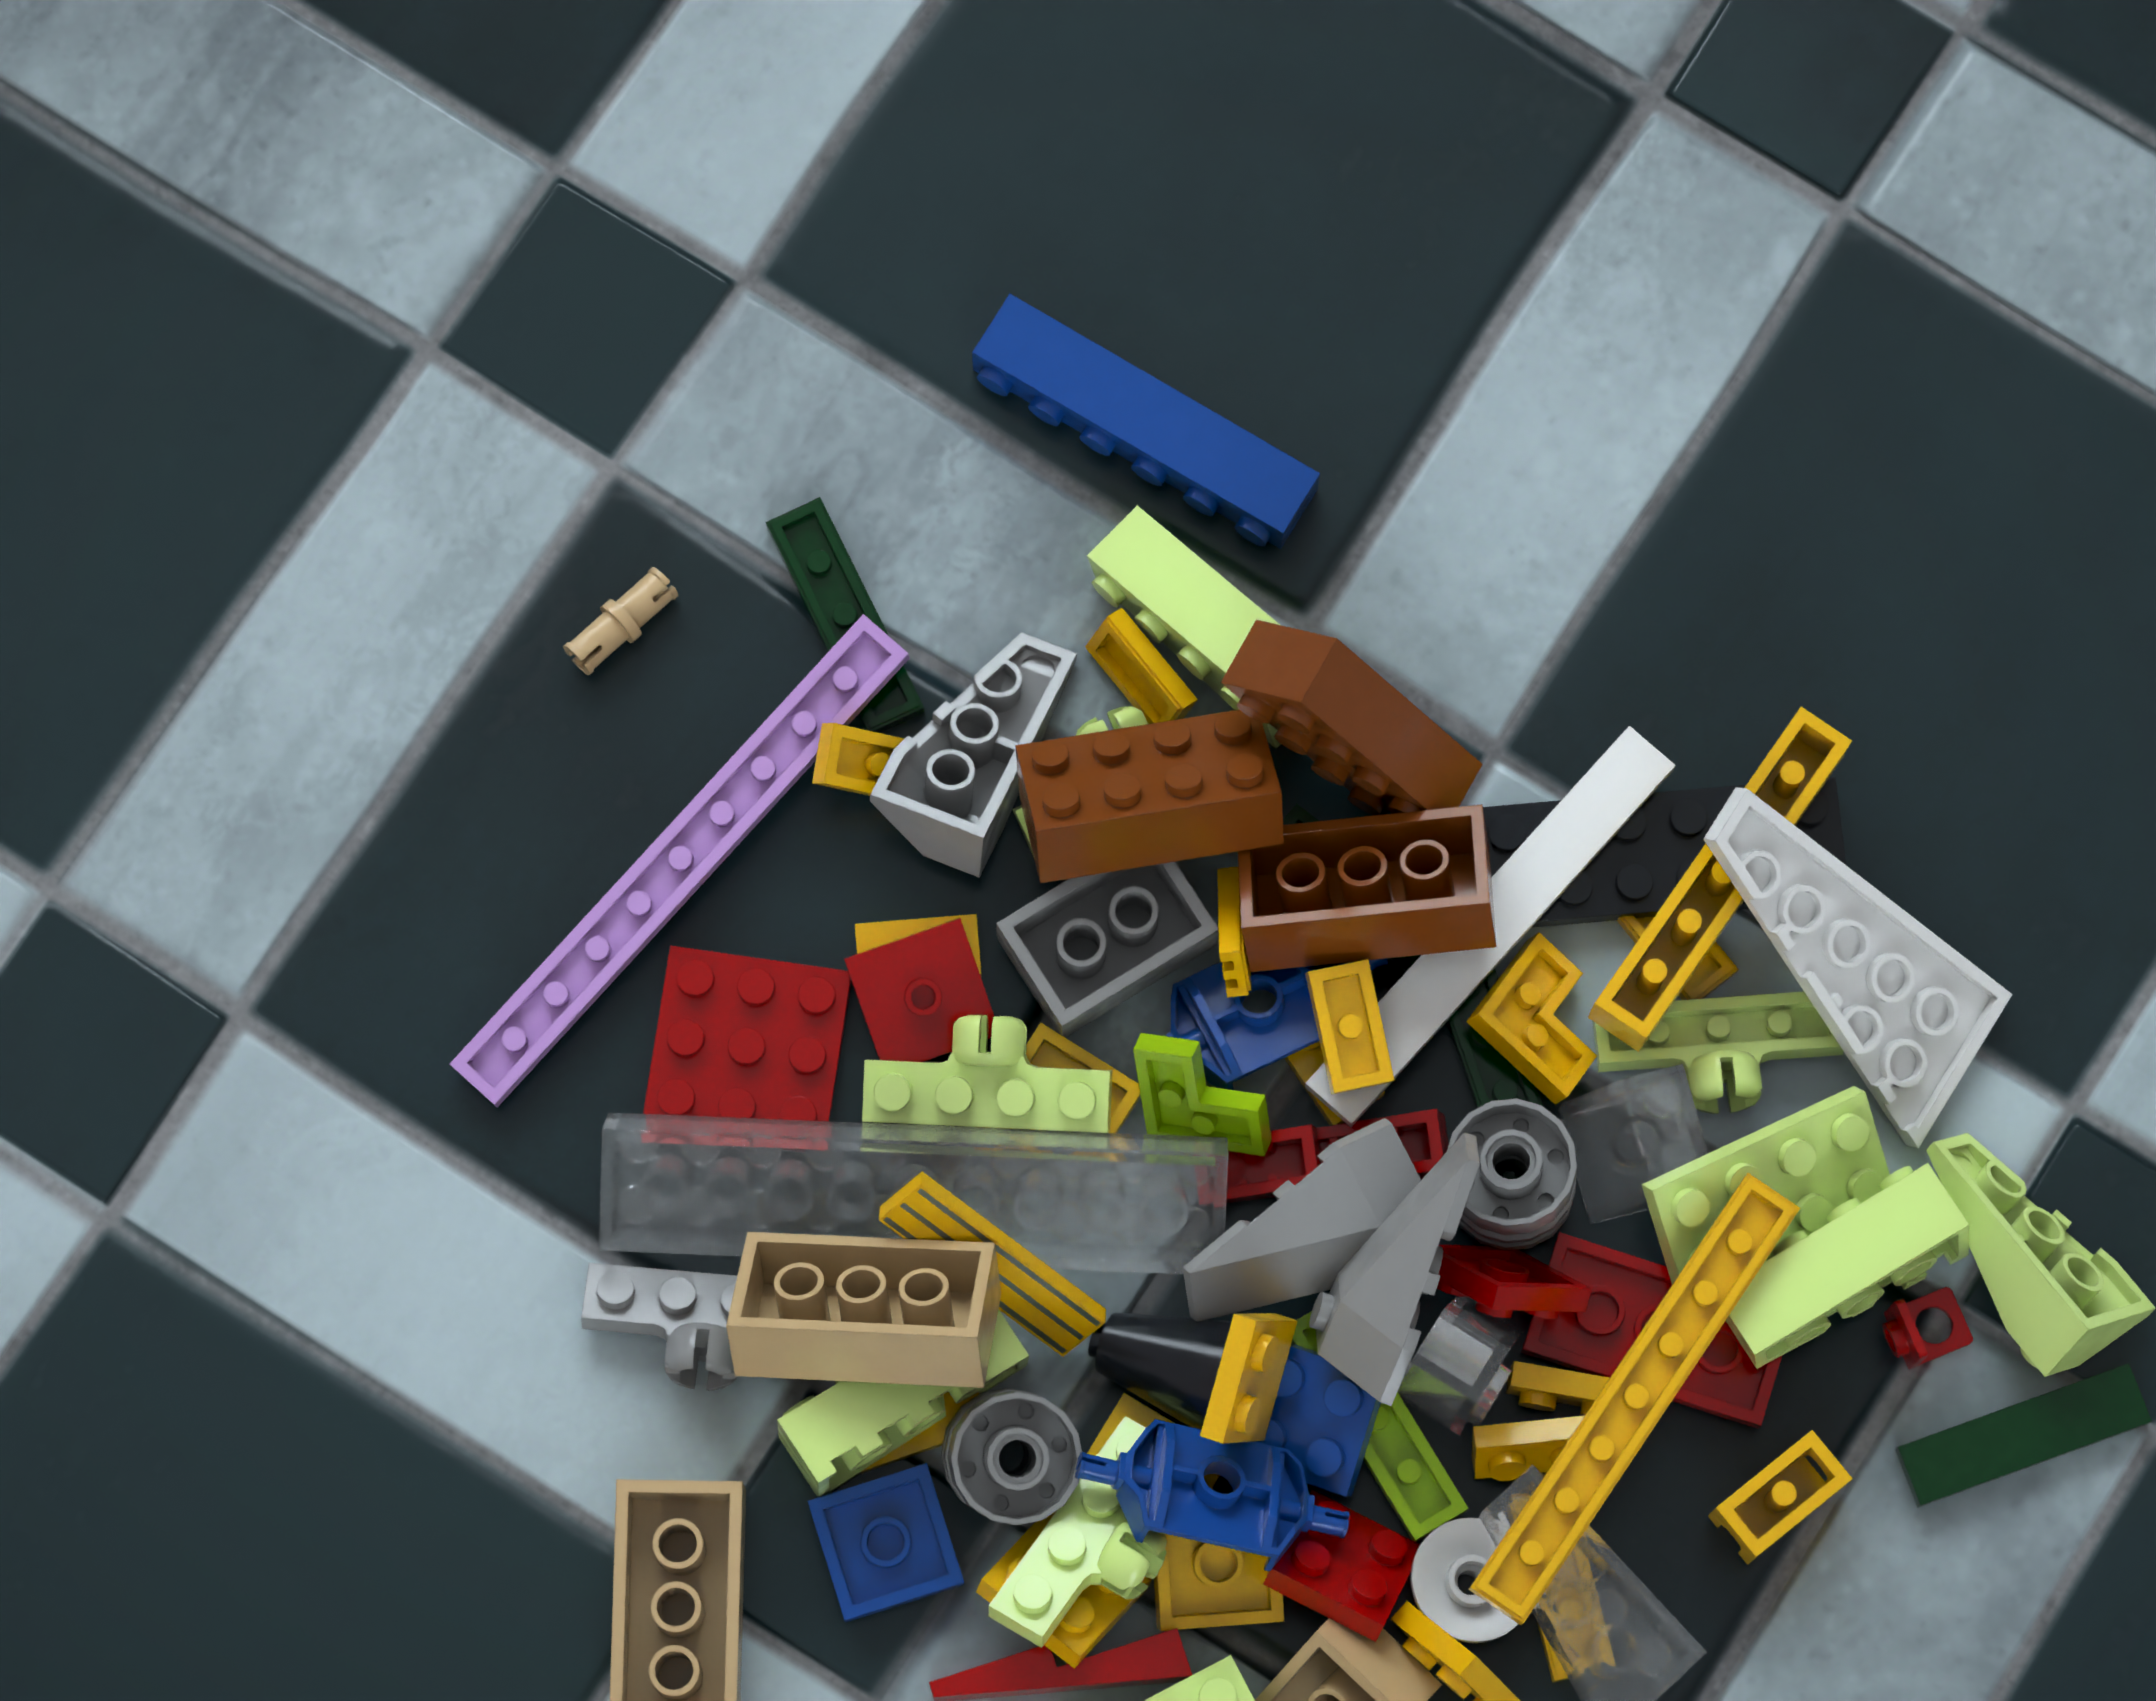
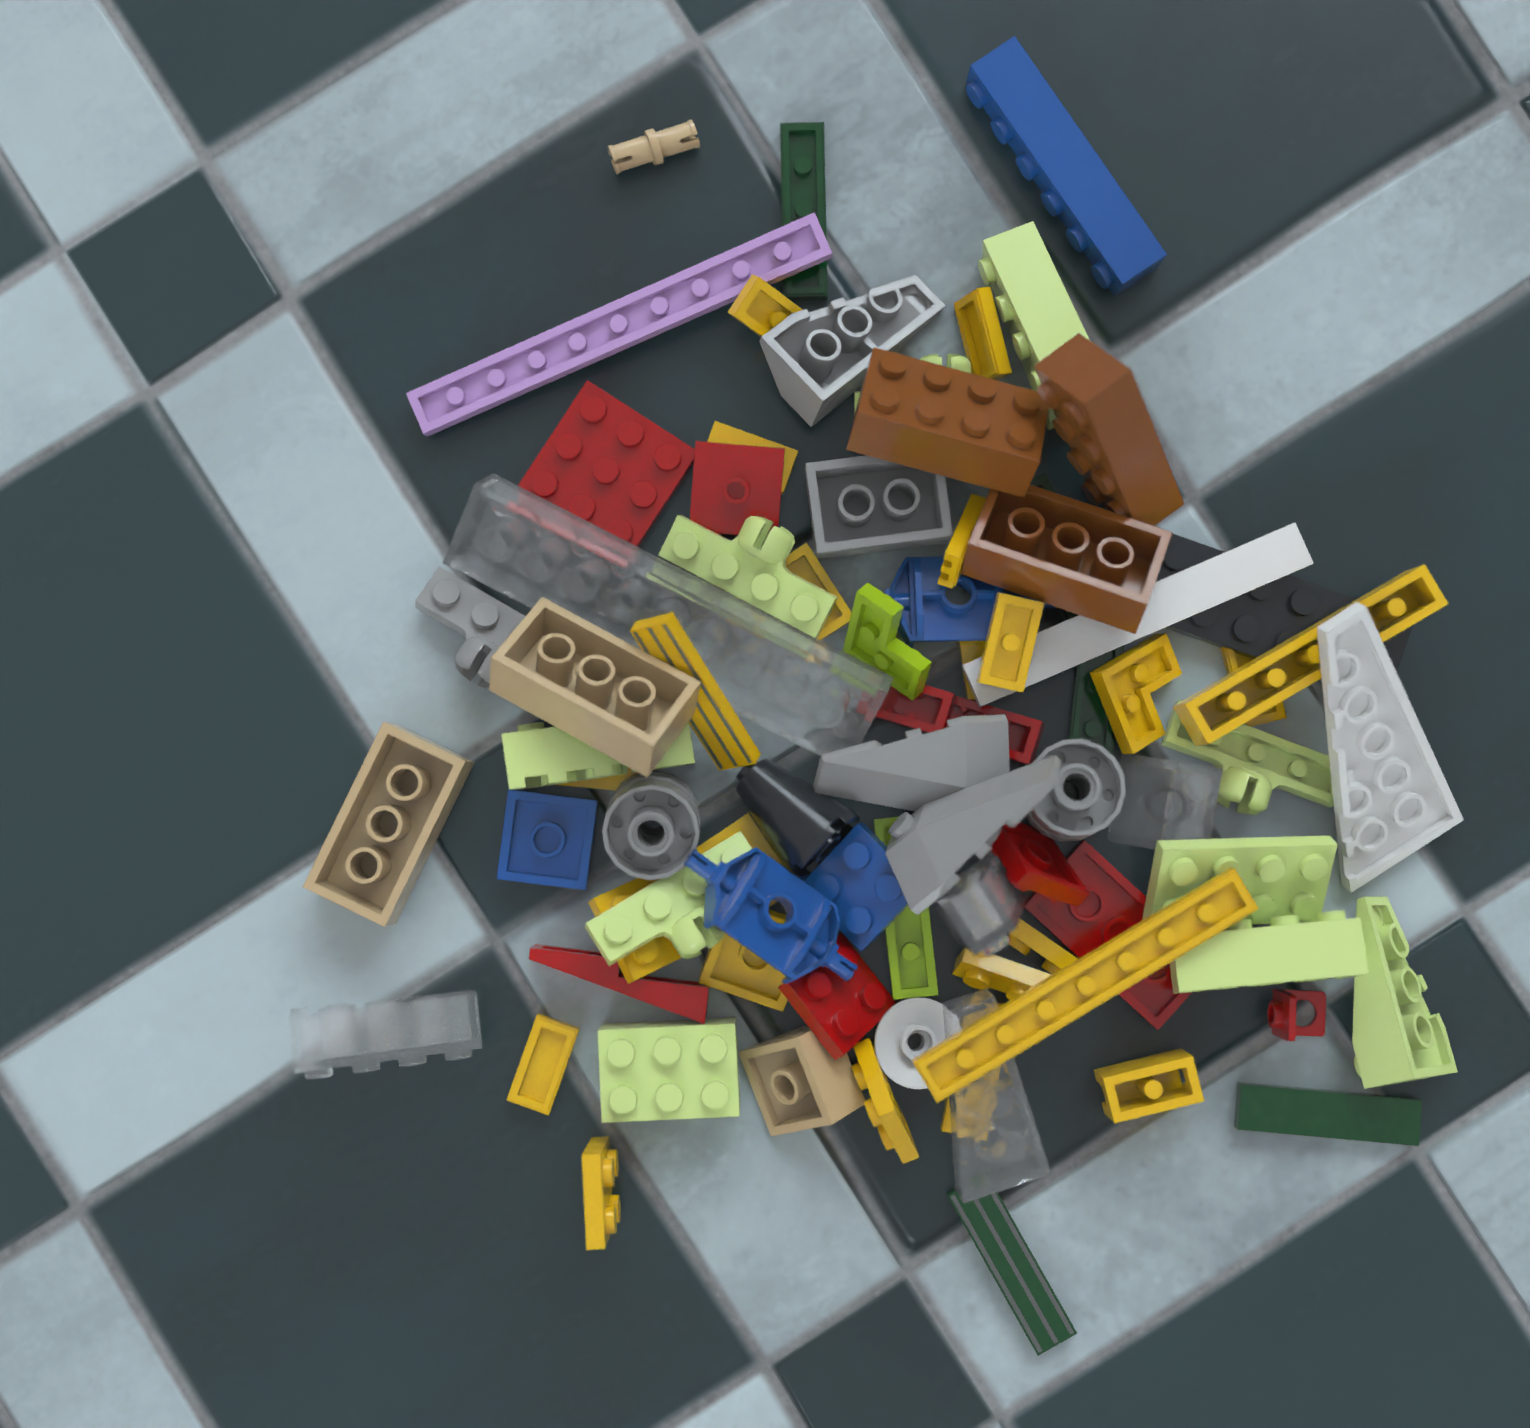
camera: 35 degrees right, 10 degrees up
yellow plate [1200,1313,1298,1444] -> none

